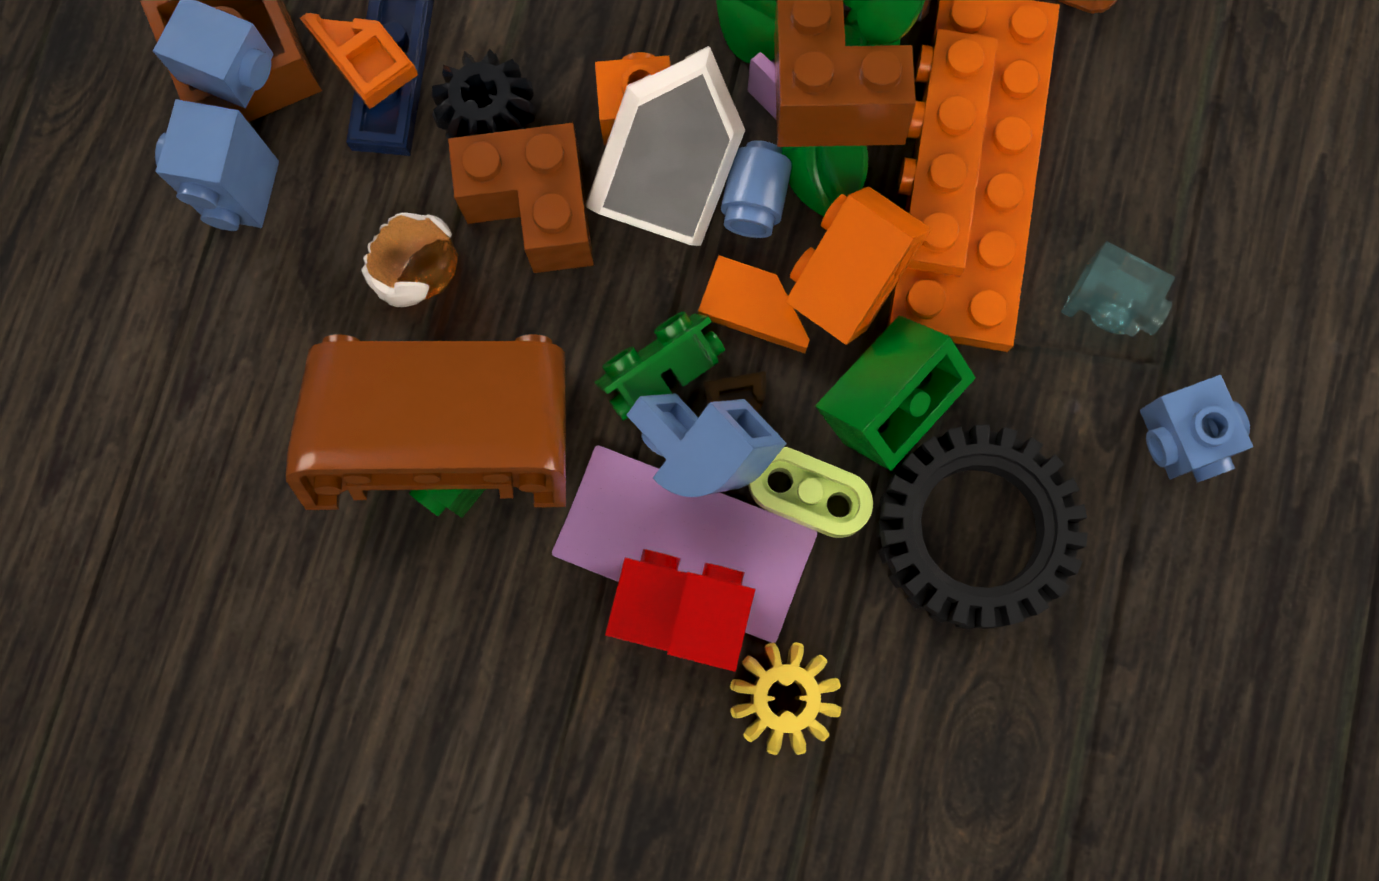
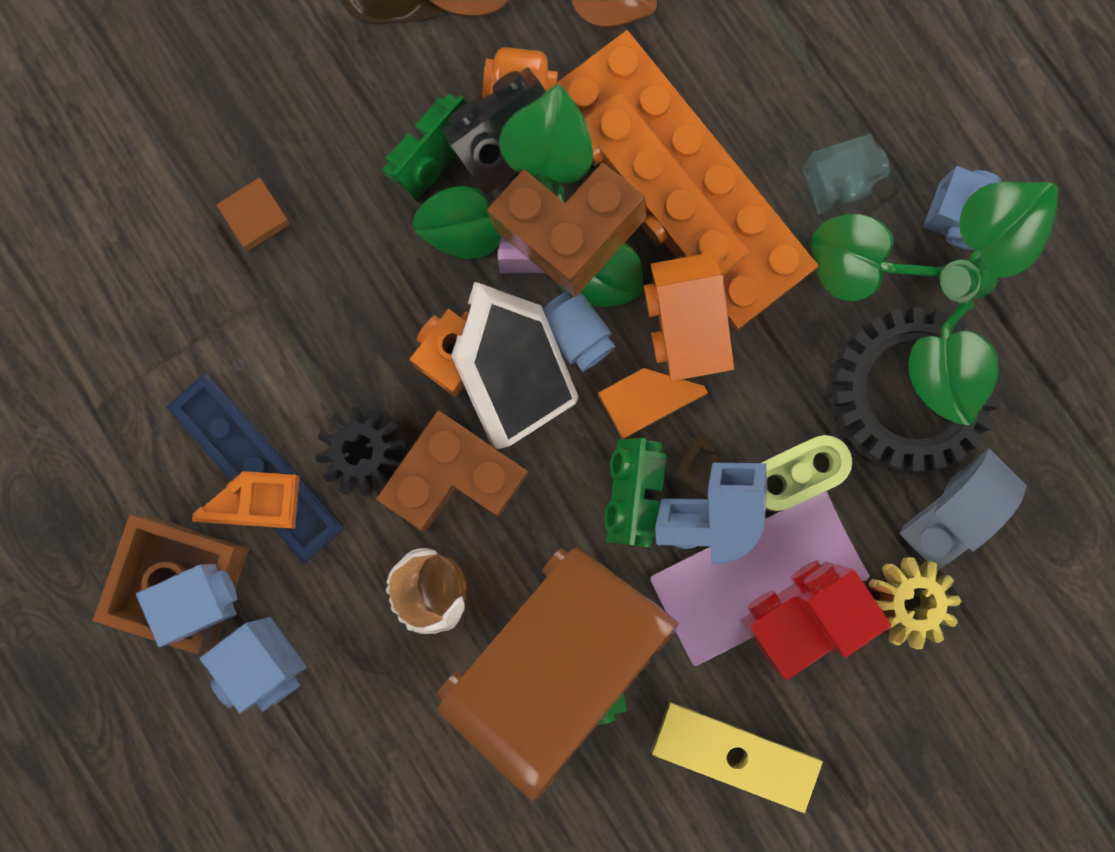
camera: 55 degrees left, 5 degrees up
green brick [815,315,976,471] -> none
none -> light yellow tile [651,701,823,813]
none -> green plant [810,181,1058,425]
none -> sand blue brick [900,448,1027,571]

